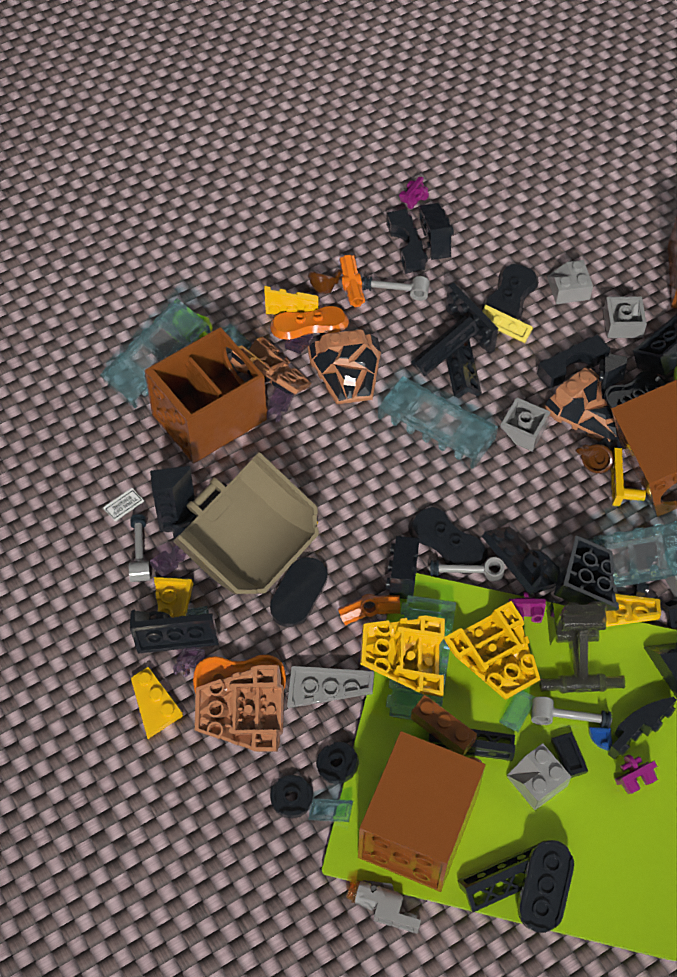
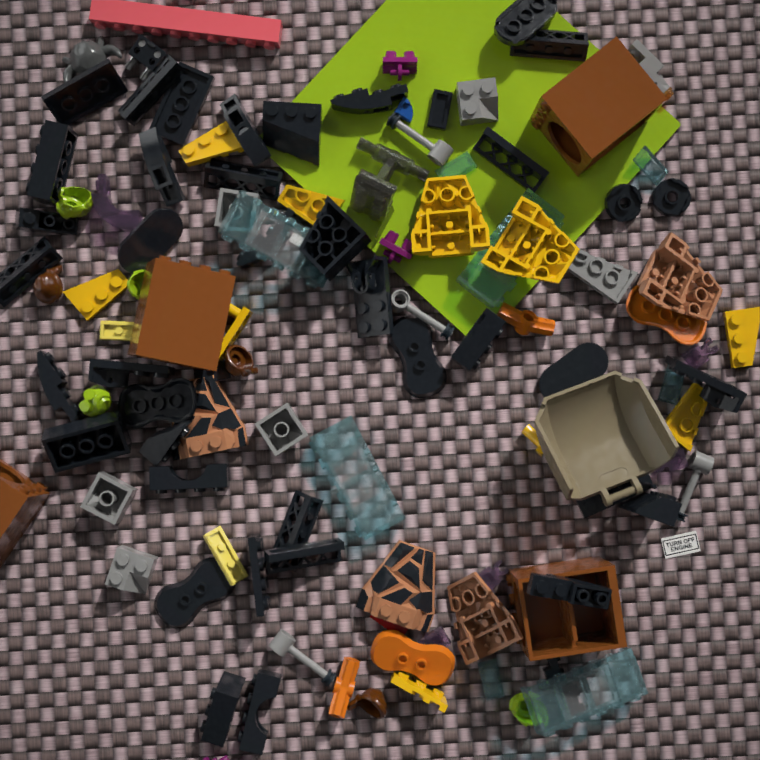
camera: 155 degrees left, 30 degrees up
dark orange brick [411,695,477,756] -> none
none -> black slope [526,573,612,610]

